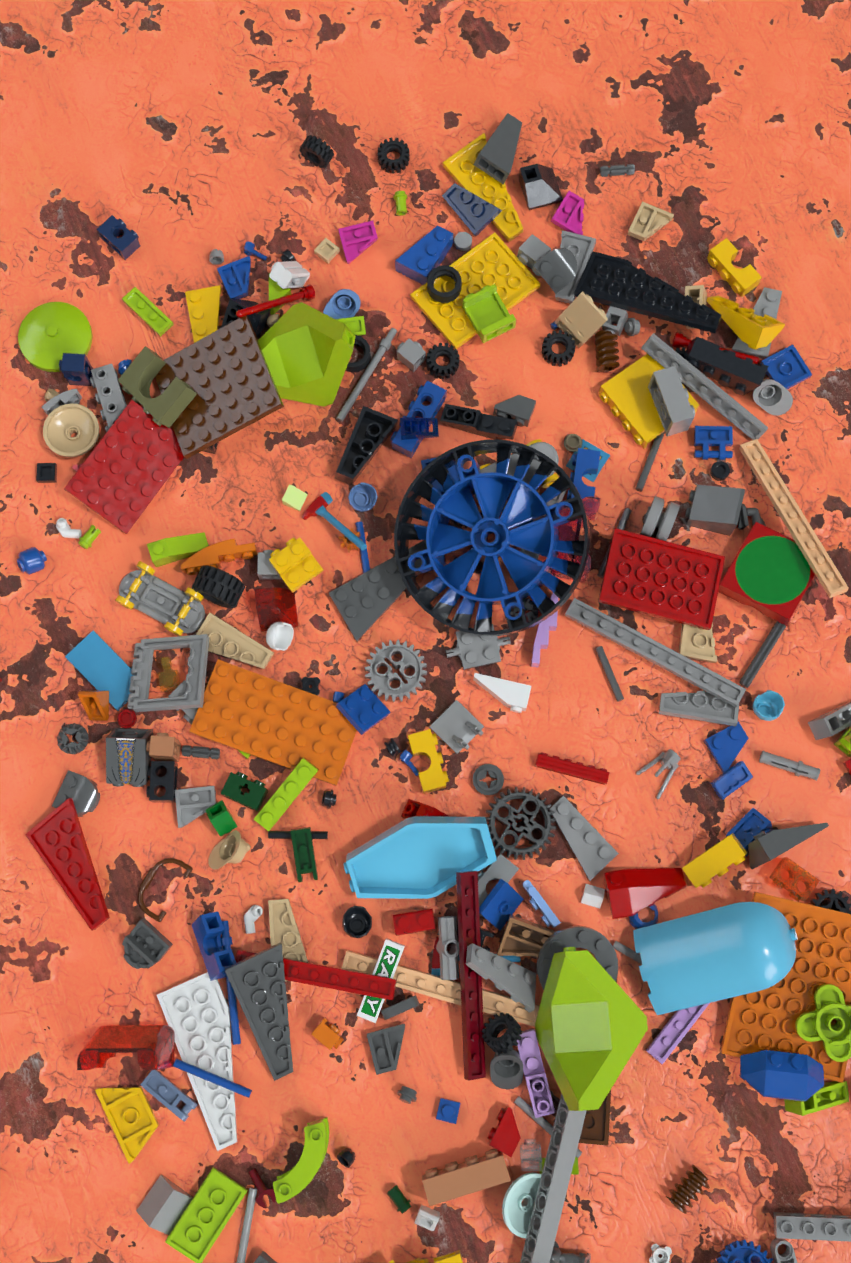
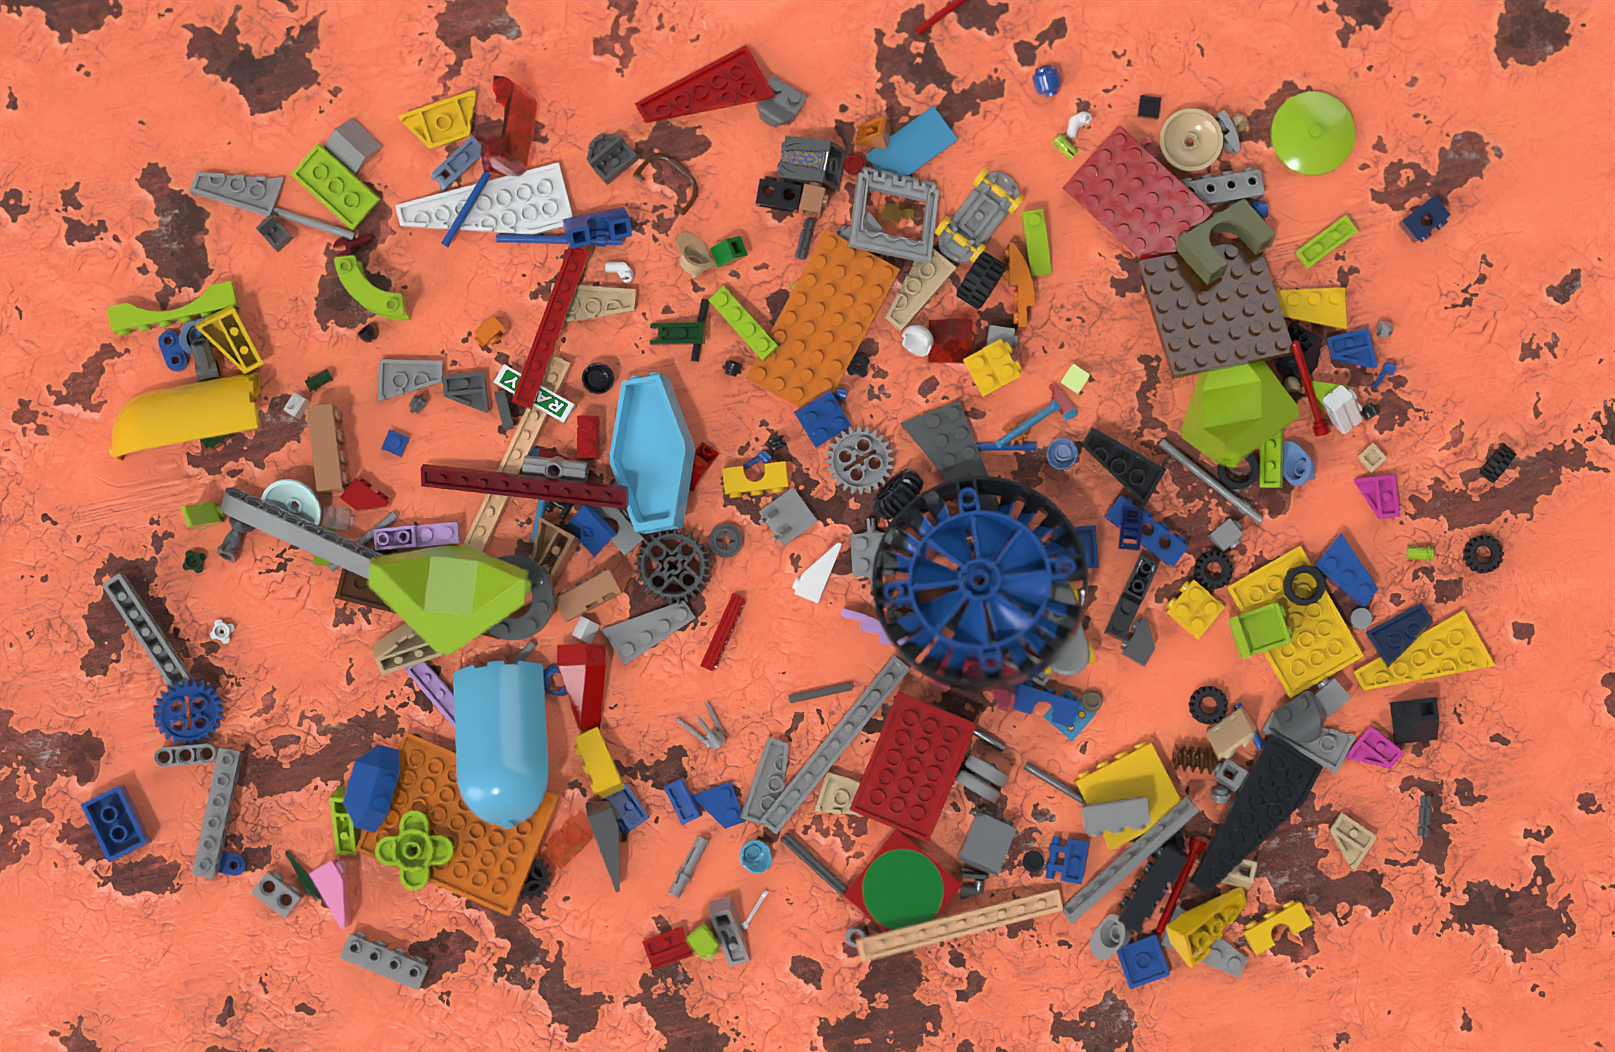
camera: 95 degrees right, 10 degrees up
dark grey gear [57,723,89,754] -> none
dark blue brick [59,353,93,386] -> none
light grey wing [175,786,217,828] -> none
dark green brick [221,771,268,812] -> none
dark grey wing [225,942,293,1081] -> none
light grey wing [466,943,536,1013] -> none
dark grey slope [473,113,522,184] -> none
black tyre [482,1012,522,1054] -> none
dark grey piece [490,1049,523,1090] -> none
light blue hinge [522,880,561,928] -> none
reddish brown piece [666,1164,710,1214] -> none
none -> tan wedge [373,623,442,675]
none -> light grey wing [378,359,443,402]
none -> nougat wedge [555,569,623,623]
none -> white hinge [741,890,768,930]
none -> light grey plate [845,926,867,948]
none -> black gear [872,468,924,520]
none -> yellow plate [1165,580,1225,640]

